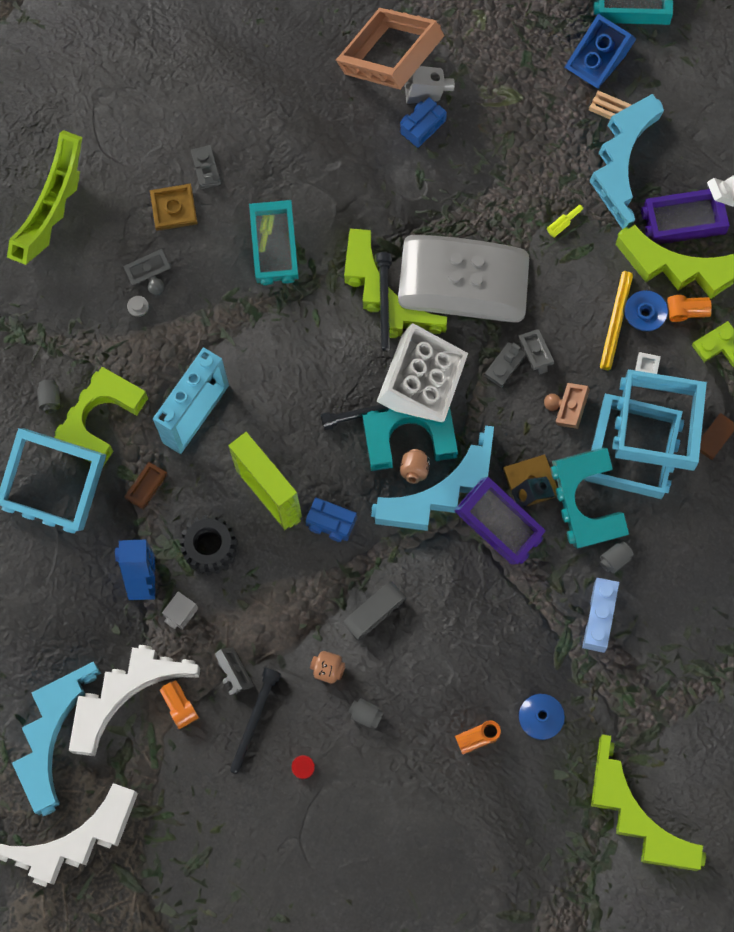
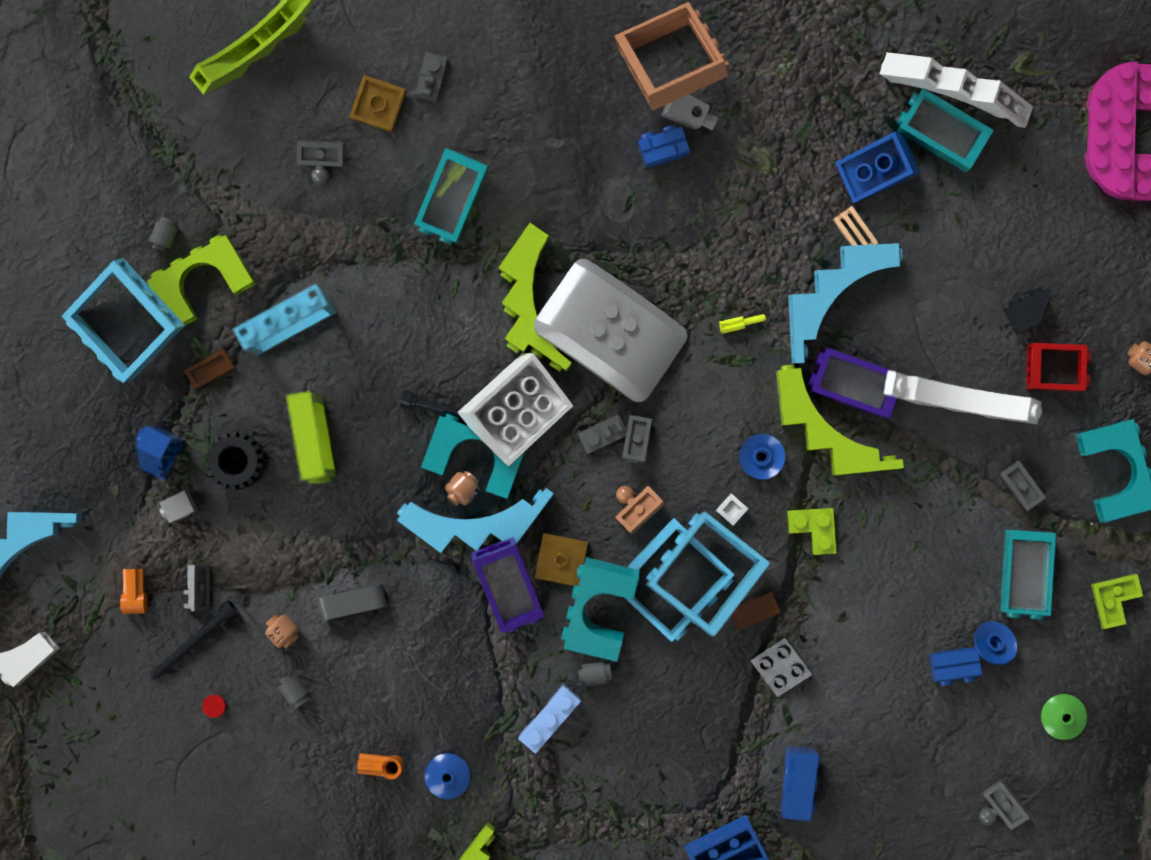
camera: 30 degrees right, 15 degrees up
white arch [69,645,200,756] -> none
light grey plate [127,296,149,317] -> none
blue brick [306,498,357,542] -> none
black piece [375,252,392,352] -> none
black bracket [511,477,555,509] -> none
yellow axle [600,271,633,370] -> none
orange piece [667,295,712,322] -> none

